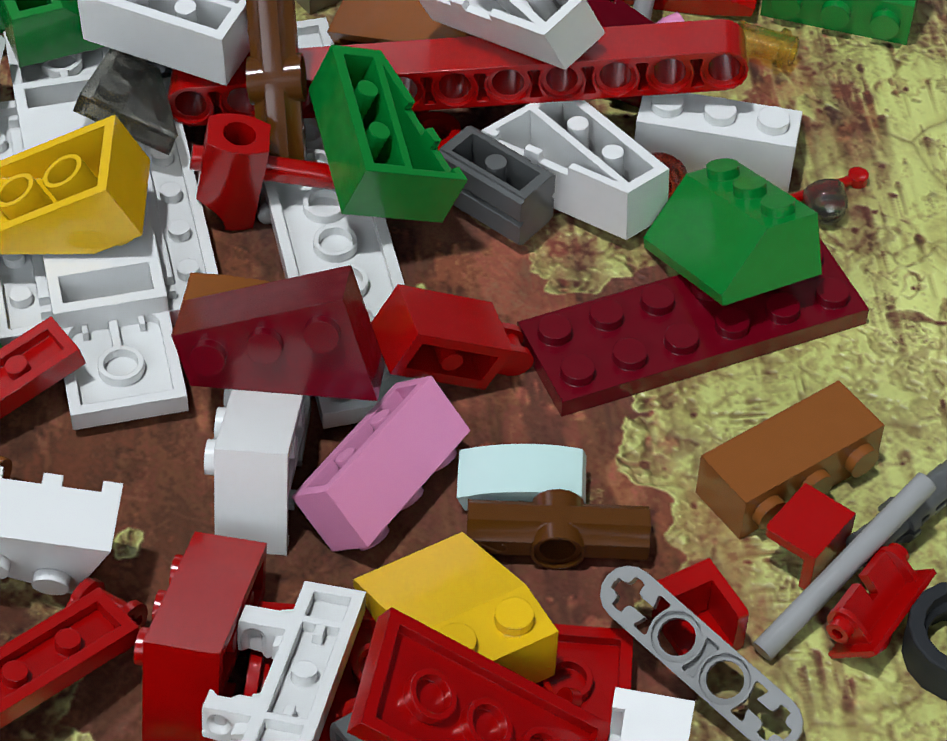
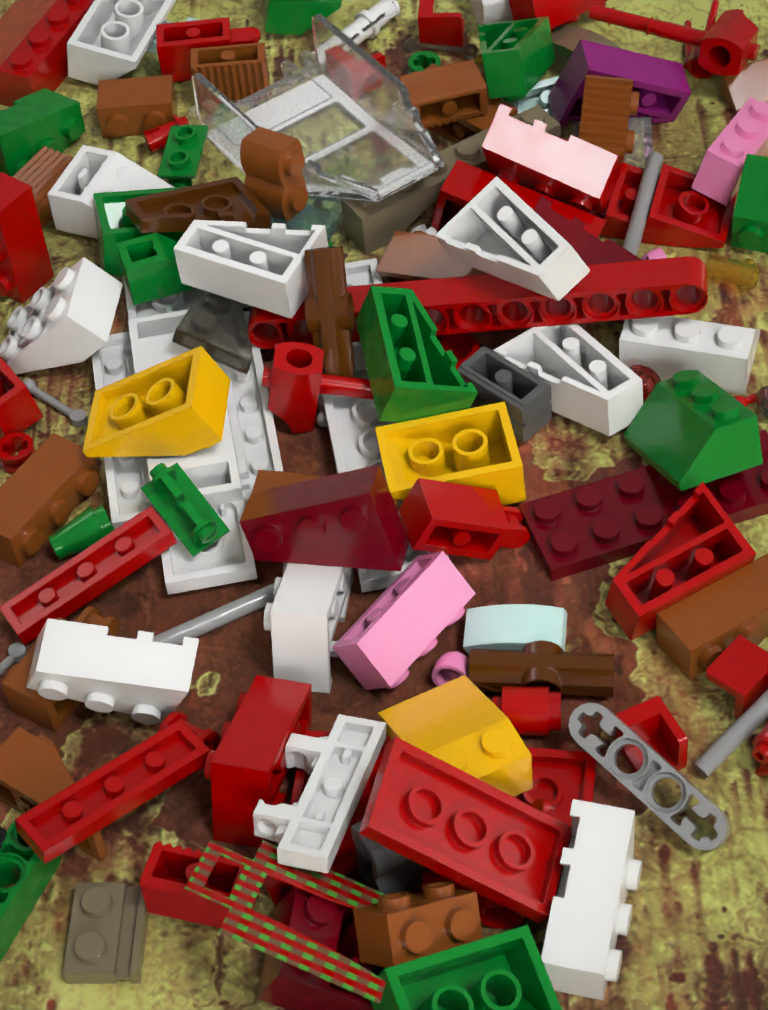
camera: 10 degrees right, 0 degrees up
none -> green hinge [141,463,230,557]
none -> light grey bar [153,583,275,645]
none -> yellow slope [375,401,526,505]
none -> bright pink hinge [432,651,469,687]
none -> red brick [492,686,561,736]
none -> red wedge [605,482,756,641]

